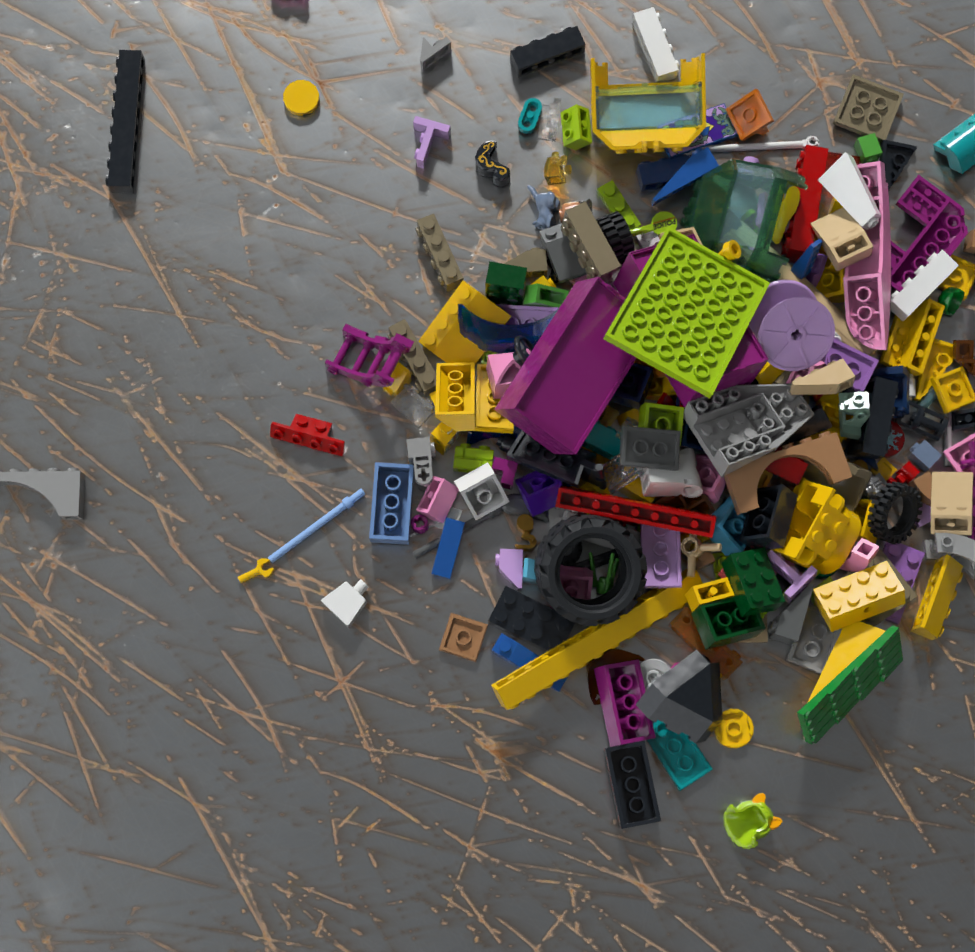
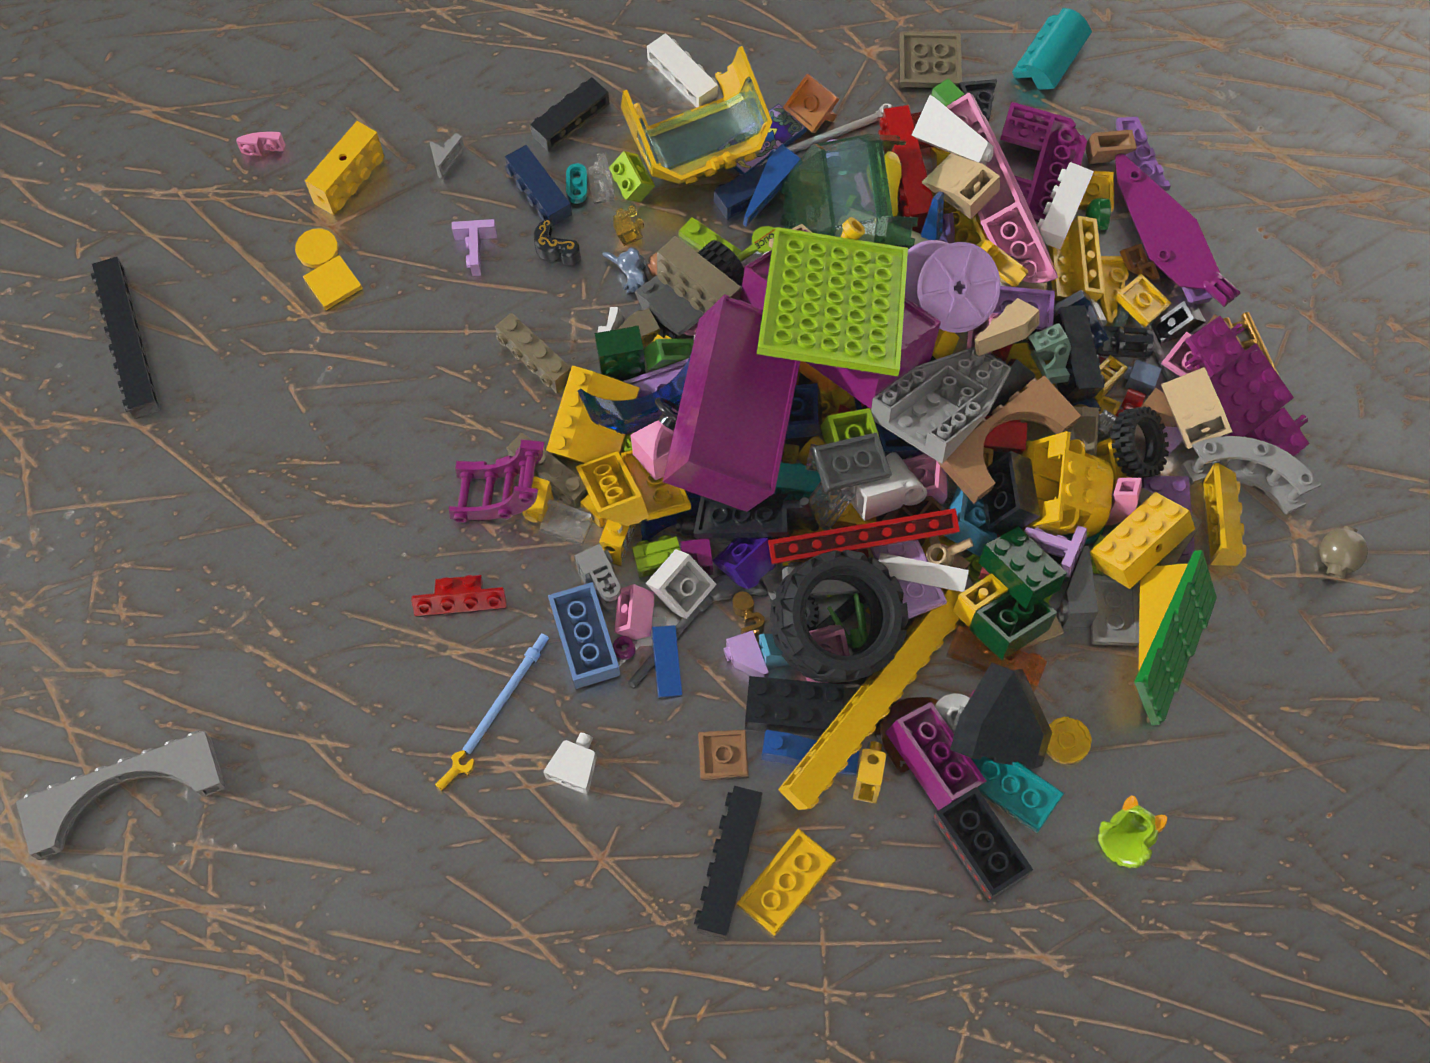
camera: 20 degrees left, 10 degrees down
none -> yellow tile [303,255,363,310]
none -> yellow brick [305,121,384,216]
none -> dark blue brick [505,145,572,226]
none -> white slope [598,307,625,333]
none -> black brick [694,786,763,940]
none -> yellow tile [736,828,836,937]
none -> yellow torso [853,741,886,804]
none -> white sticker [879,553,969,592]
none -> yellow animal [981,240,1028,287]
none -> yellow slope [1094,355,1128,400]

